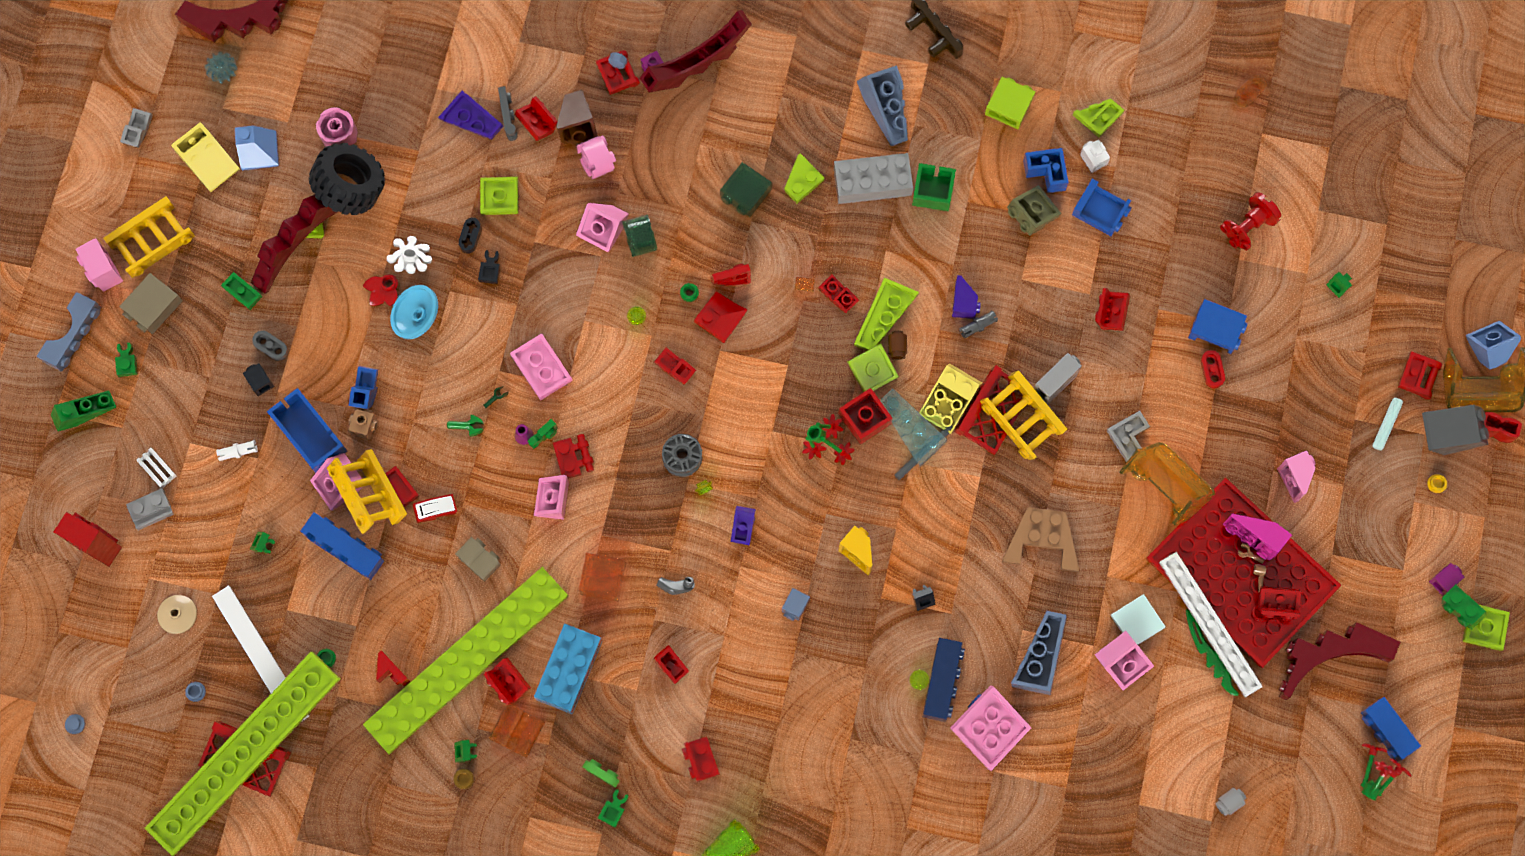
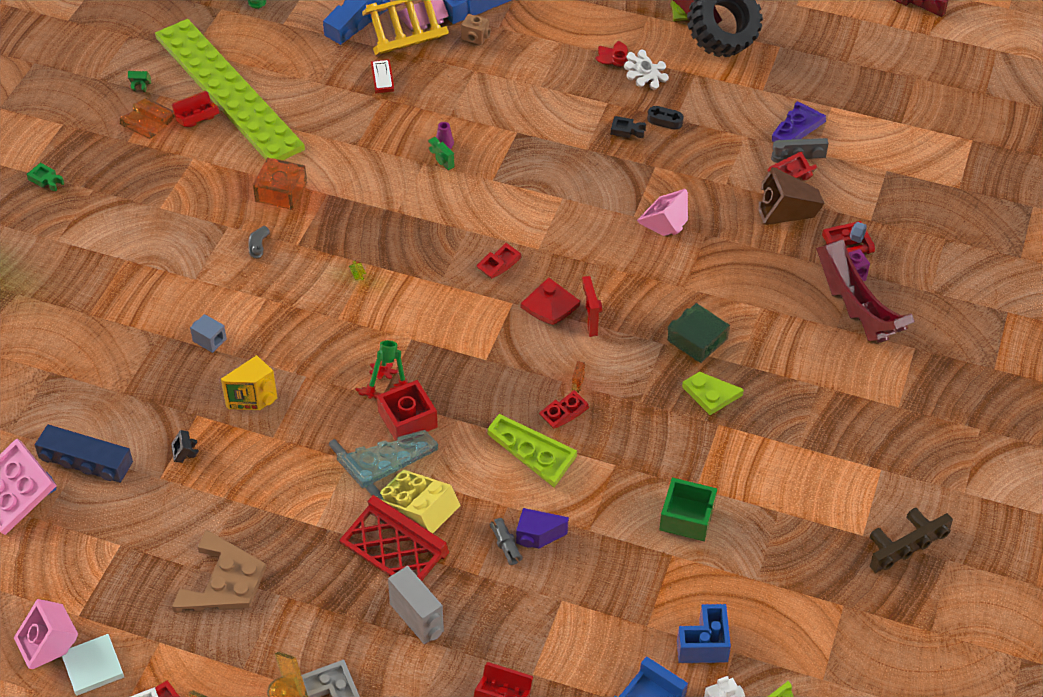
camera: 95 degrees right, 25 degrees down
bright pink brick [316,108,357,147] -> none
blue brick [349,366,379,409] -> none
red slope [376,651,410,687] -> none
red tile [385,466,419,508] -> none
medium azure dish [390,285,438,339] -> none
green bar [447,415,484,437] -> none
pearl gold tile [453,769,474,790] -> none
dark tan brick [455,537,501,582] -> none
lime tile [480,177,518,215] -> none
dark green hand [483,386,508,408] -> none
bright pink tile [510,333,573,401] -> none
bright pink slope [534,475,569,520] -> none
dark azure brick [534,623,603,714] -> none
red plate [553,434,594,479] -> none
bright pink brick [577,136,616,179] -> none
bright green plate [582,759,620,788] -> none
clear green brick [622,214,657,257] -> none
clear neon green plate [627,306,646,325] -> none
red slope [653,645,689,684] -> none
dark grey wheel [662,434,702,477] -> none
green plate [680,283,699,302] -> none
red bracket [682,736,720,783] -> none
dark purple slope [731,506,756,545] -> none
light grey brick [834,153,913,204] -> none
lime tile [847,344,899,392] -> none
sand blue wedge [857,65,908,146] -> none
reddish brown brick [888,331,907,360] -> none
clear neon green plate [909,670,929,690] -> none
yellow fence [980,370,1067,460] -> none
lime brick [985,77,1036,129] -> none
olive plate [1007,185,1062,236] -> none
sand blue wedge [1011,611,1067,695] -> none

